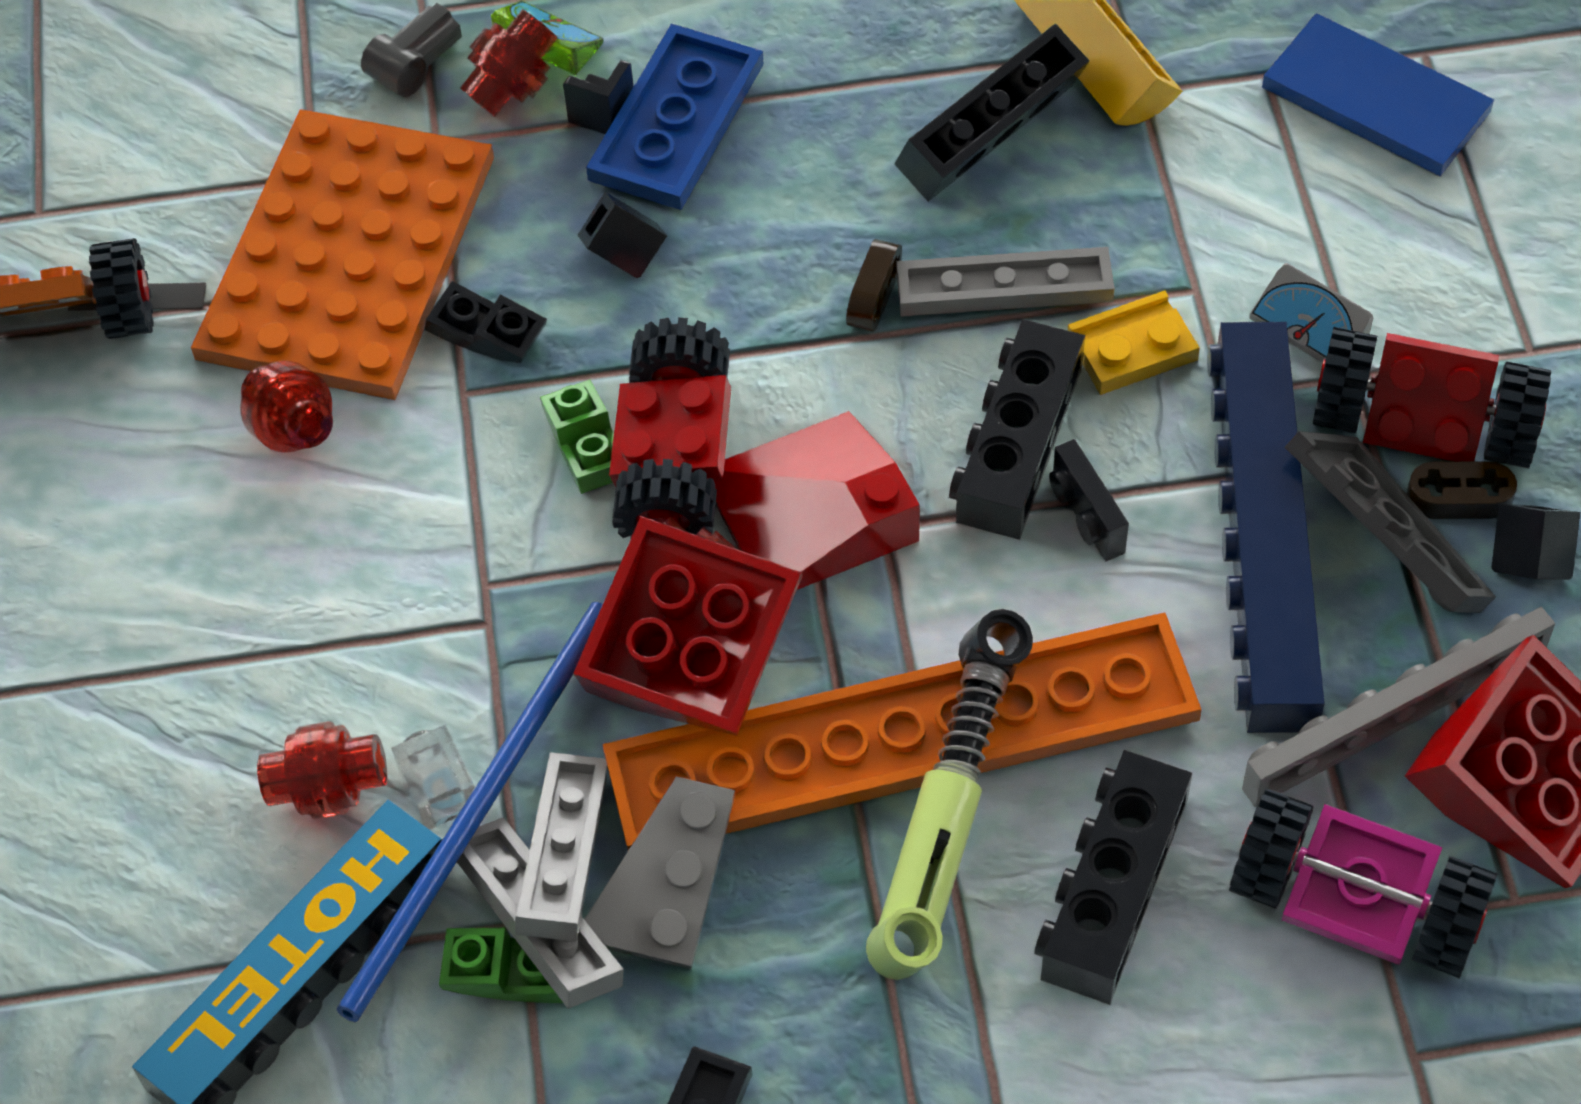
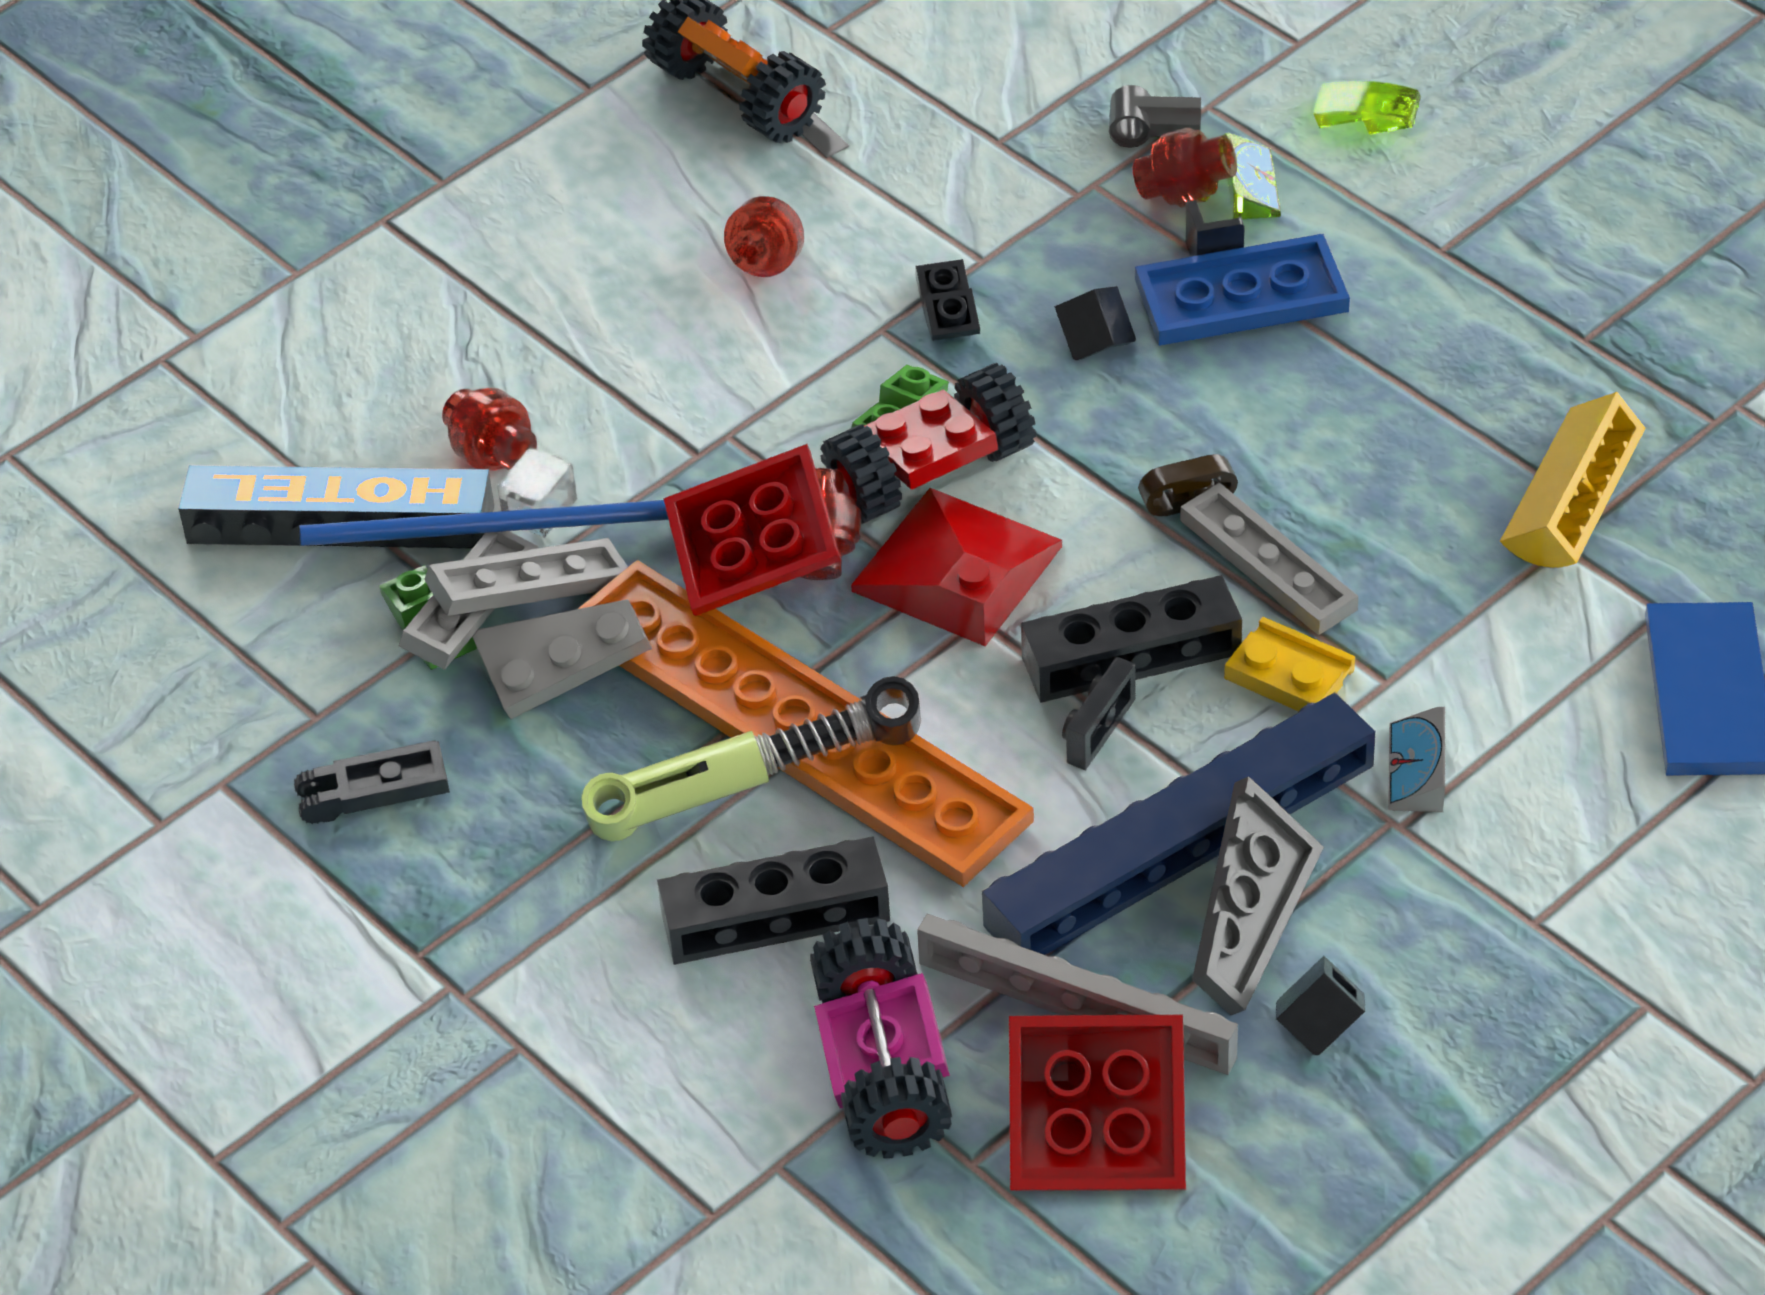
camera: 55 degrees right, 10 degrees down
orange plate [191,109,494,400] -> none
black brick [894,23,1089,202] -> none
plate [1312,327,1551,469] -> none
dark brown beam [1406,461,1517,519] -> none

